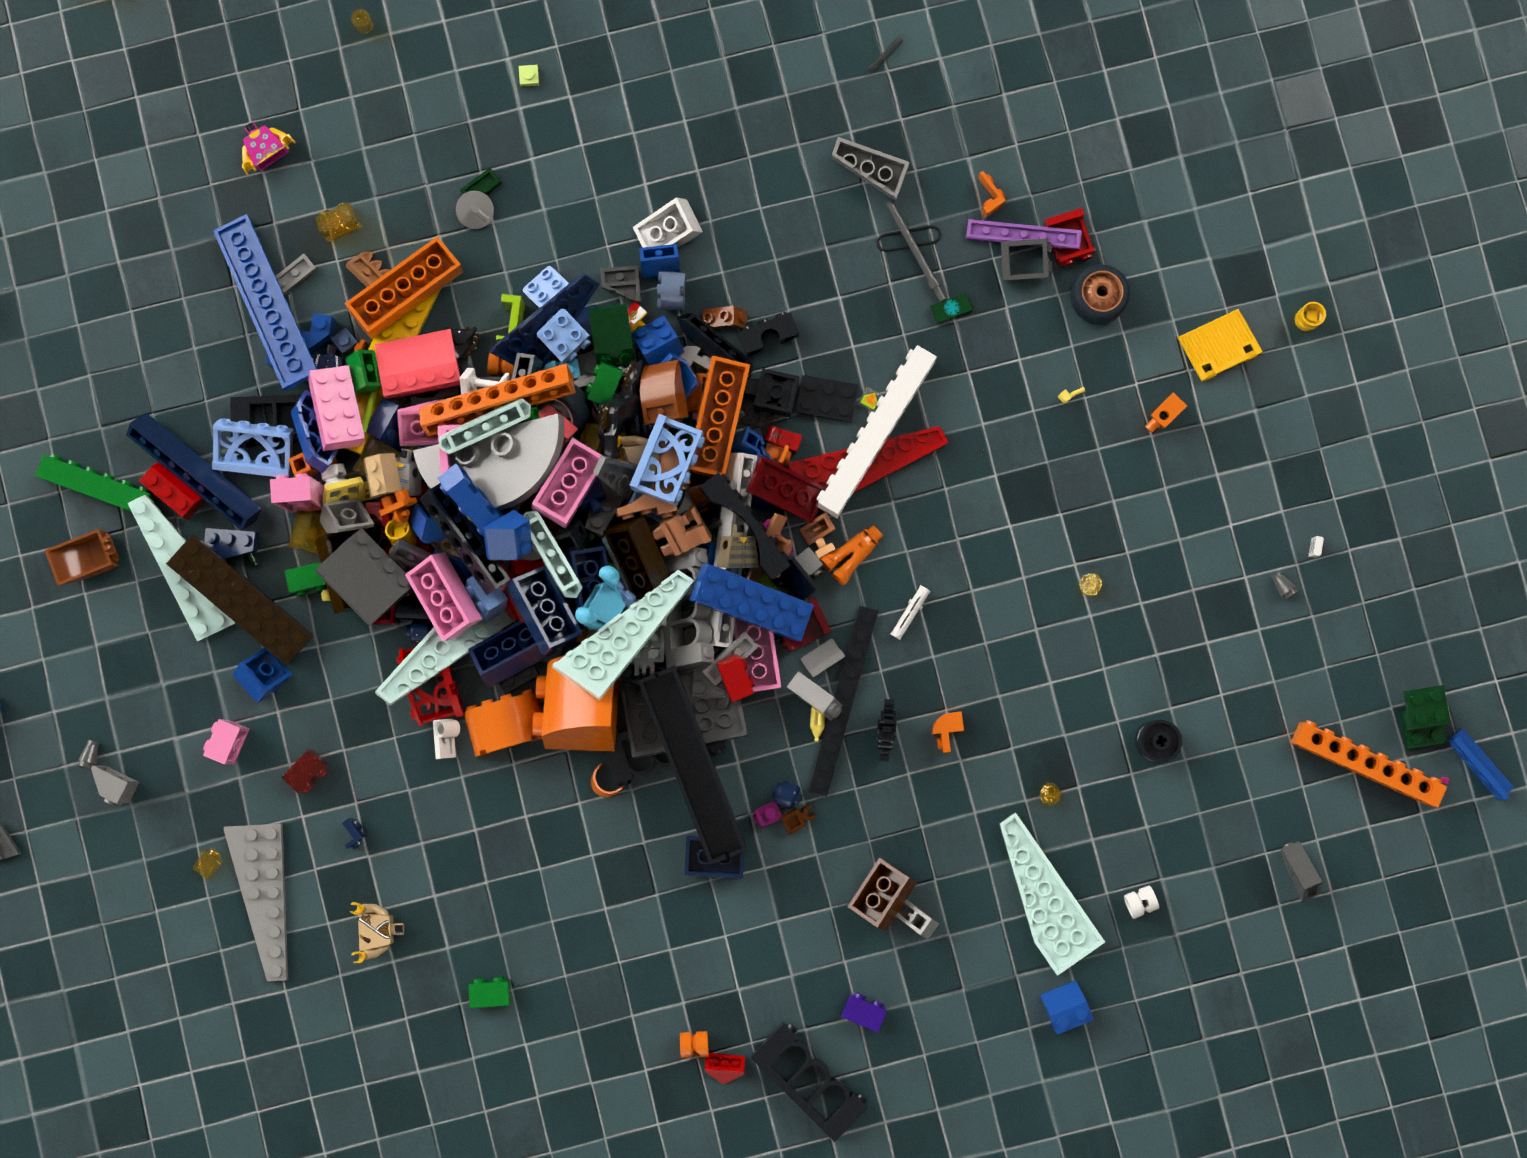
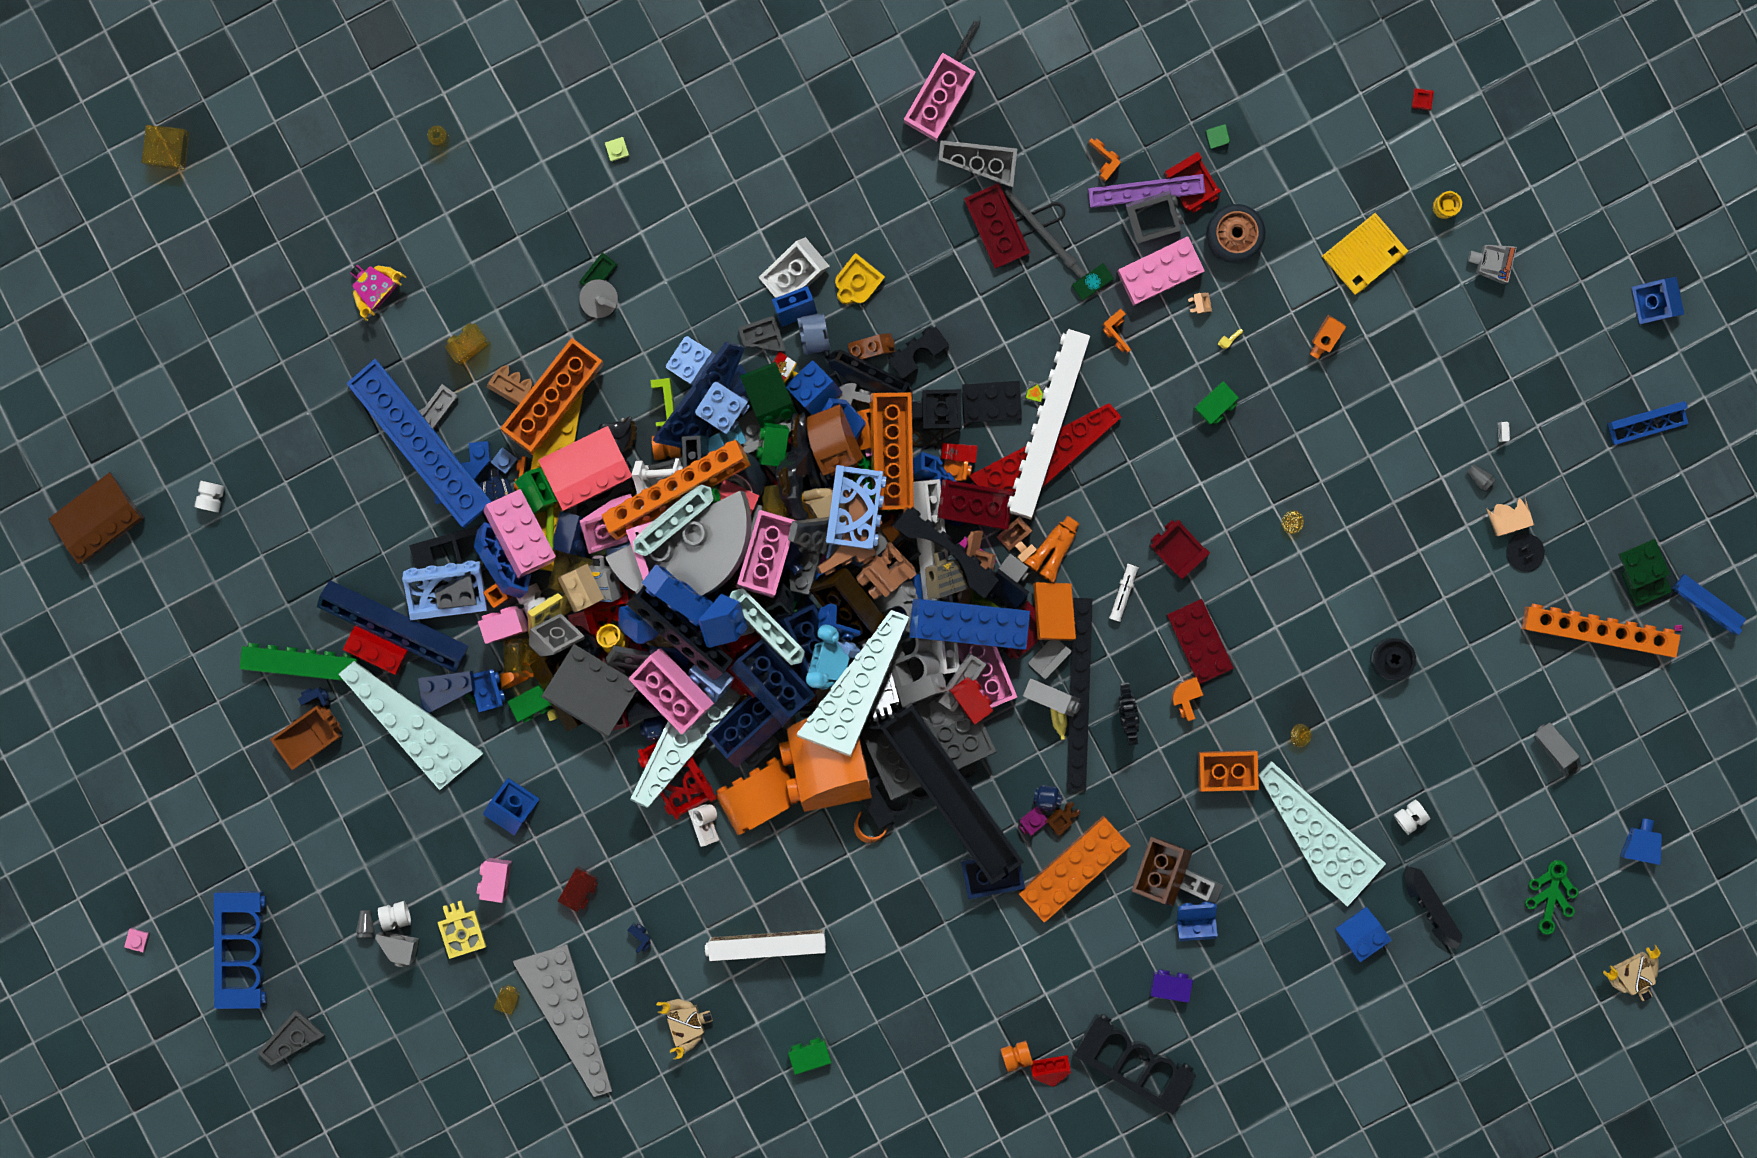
camera: 15 degrees left, 5 degrees up
dark brown brick [166,534,314,666] -> none
orange hips [379,489,418,524] -> none
none -> white wheel [194,481,225,512]
none -> dark blue bracket [298,687,330,706]
none -> white wheel [378,901,411,932]
none -> wing [435,571,477,609]
none -> light yellow piece [438,900,487,959]
none -> blue bracket [473,669,505,712]
none -> orange helmet [499,670,530,690]
none -> white brick [705,929,826,961]
none -> blue bracket [818,603,860,640]
none -> yellow plate [835,253,885,305]
none -> bright pink brick [904,53,976,142]
none -> dark red plate [964,183,1030,269]
none -> orange brick [1018,816,1130,923]
none -> orange tile [1033,582,1076,641]
none -> orange bracket [1102,309,1131,353]
none -> bright pink brick [1117,237,1204,306]
none -> dark red panel [1149,519,1210,579]
none -> dark red plate [1166,599,1234,684]
none -> blue bracket [1176,902,1218,941]
none -> light nougat tile [1188,293,1212,313]
none -> green brick [1193,381,1239,425]
none -> orange brick [1198,750,1259,792]
none -> green slope [1206,124,1230,149]
none -> black brick [1405,866,1462,949]
none -> red tile [1411,88,1434,111]
none -> light grey torso [1468,245,1517,284]
none -> light nougat piece [1486,498,1534,536]
none -> black piece [1506,533,1545,571]
none -> green plant [1524,860,1579,934]
none -> tan torso [1603,945,1661,1001]
none -> blue fence [1607,401,1689,445]
none -> blue torso [1620,818,1662,865]
none -> blue slope [1632,277,1684,324]

